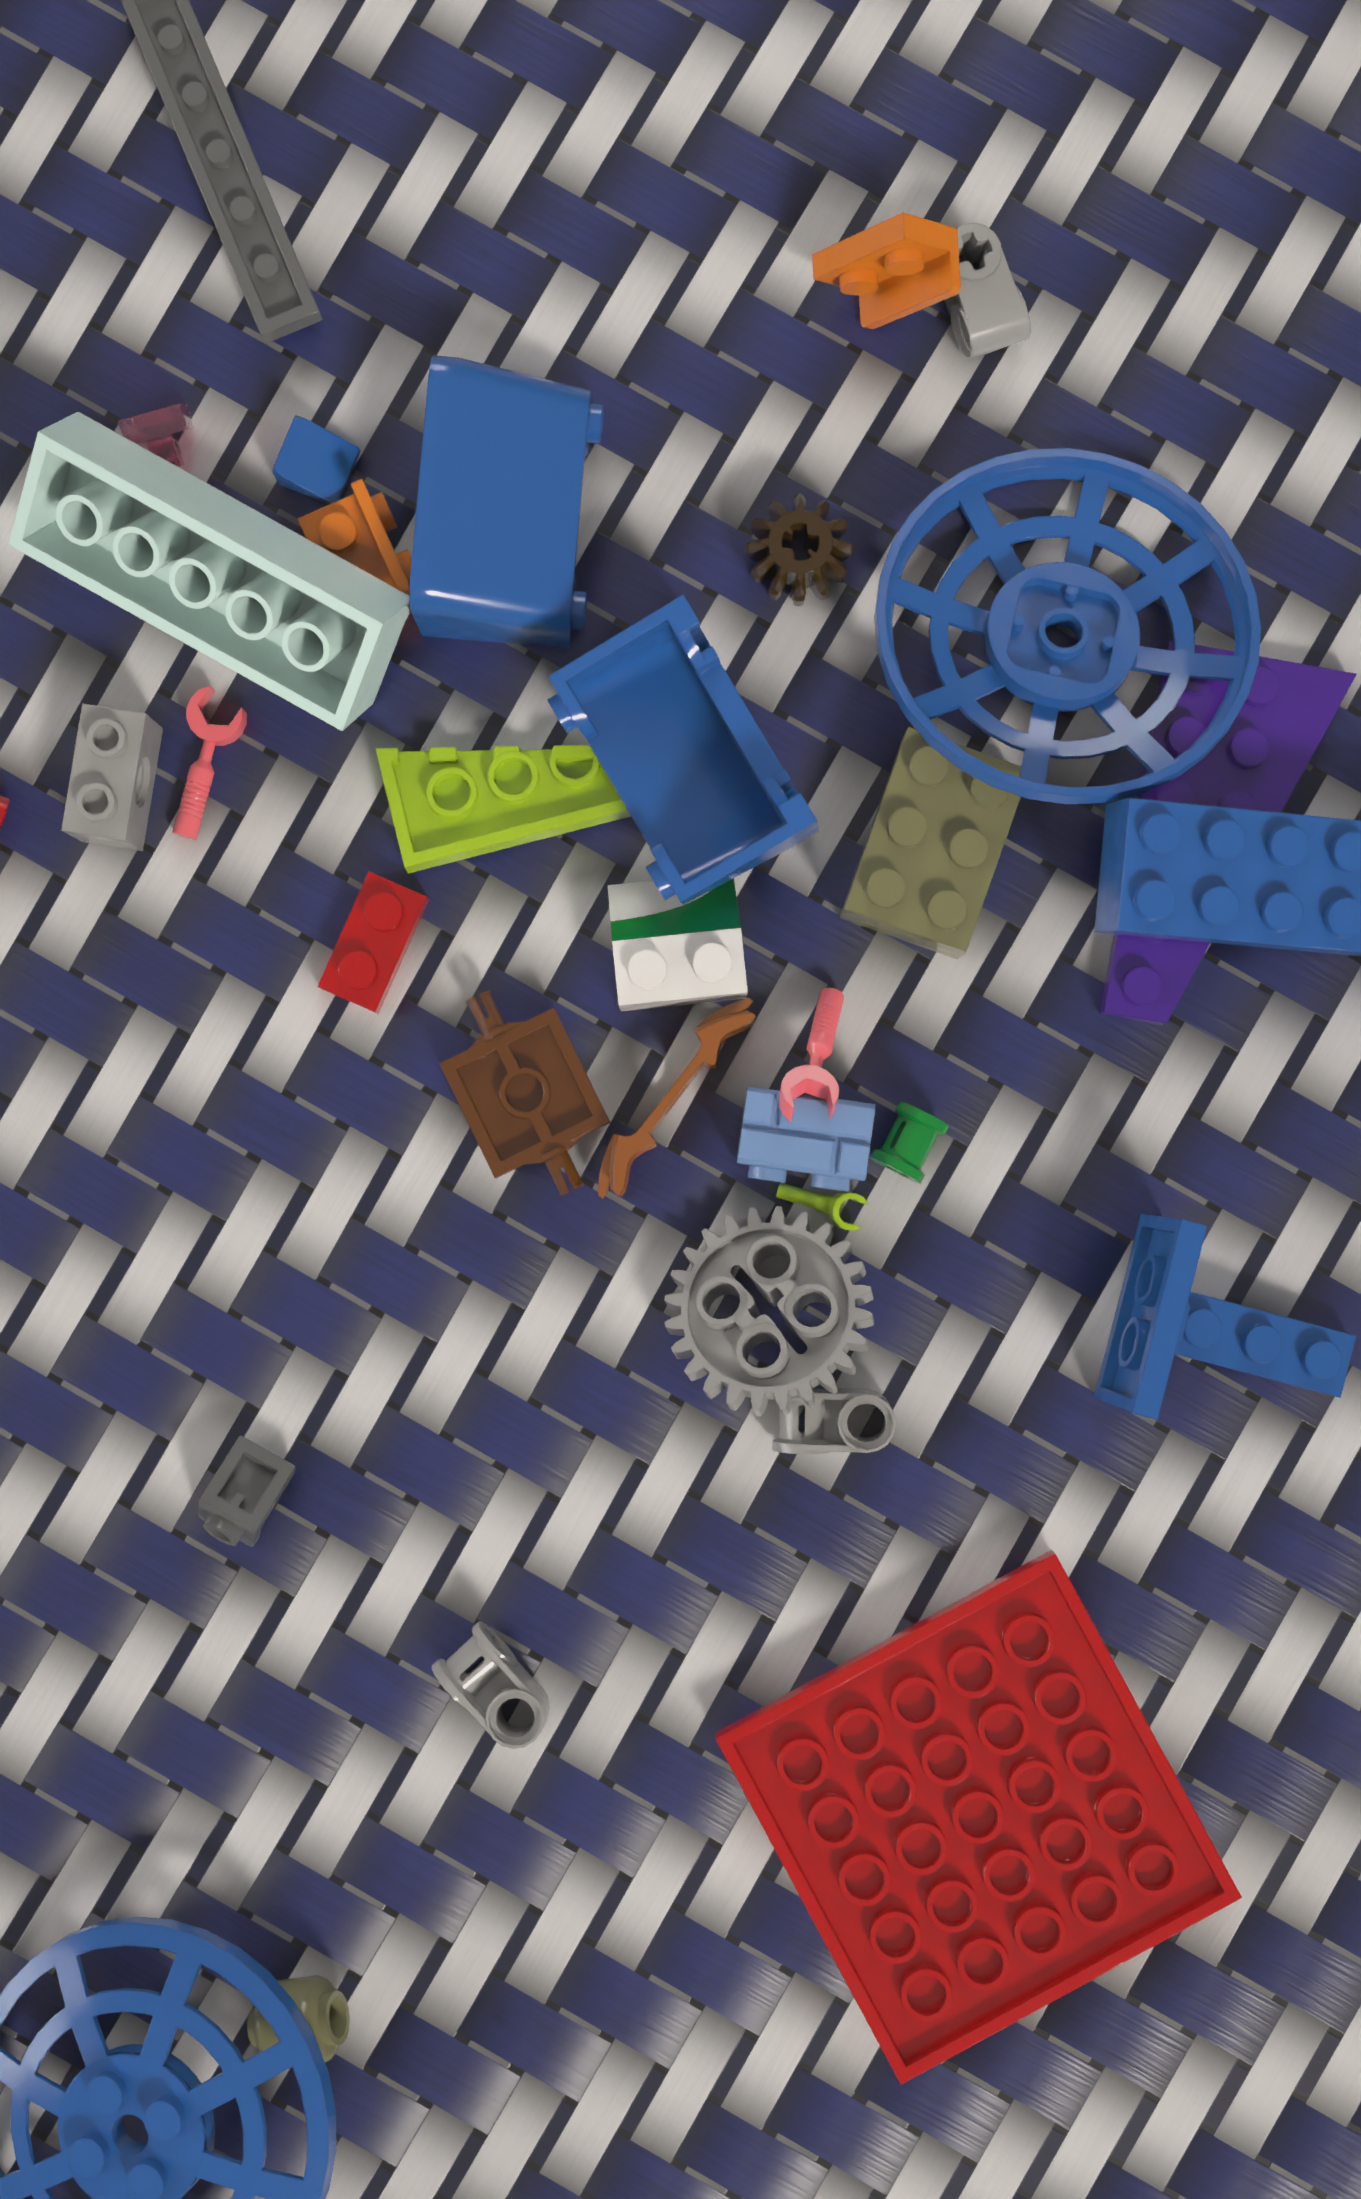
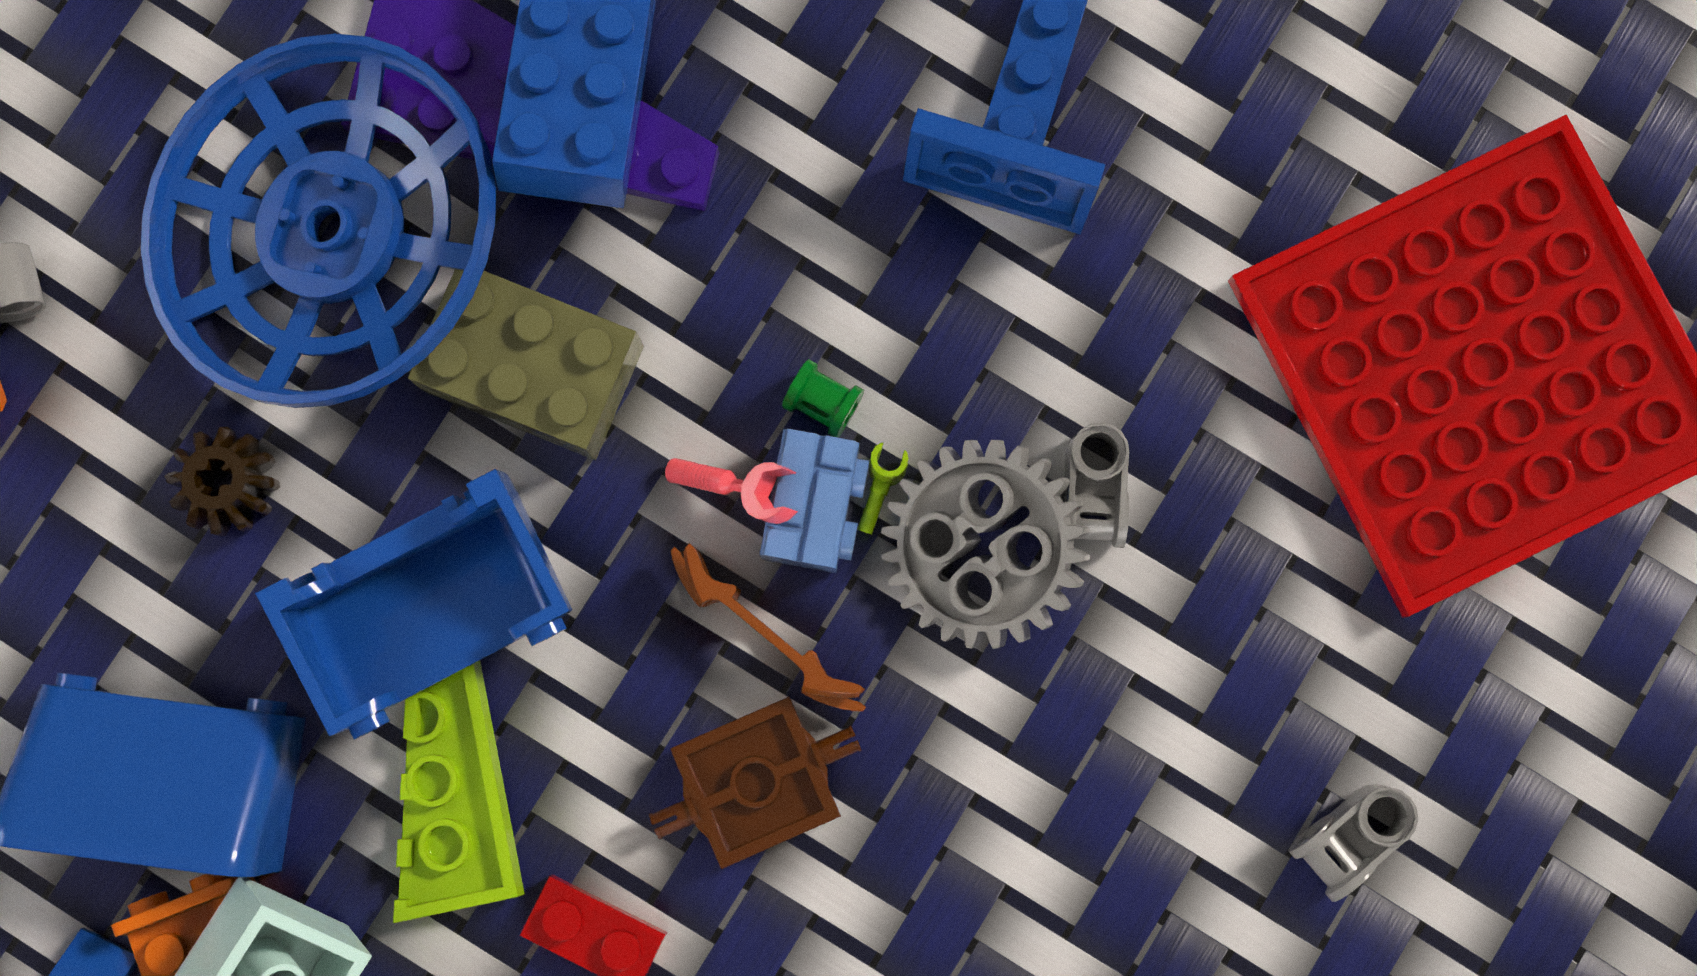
camera: 90 degrees left, 5 degrees down
white slope [608,878,748,1011] -> none

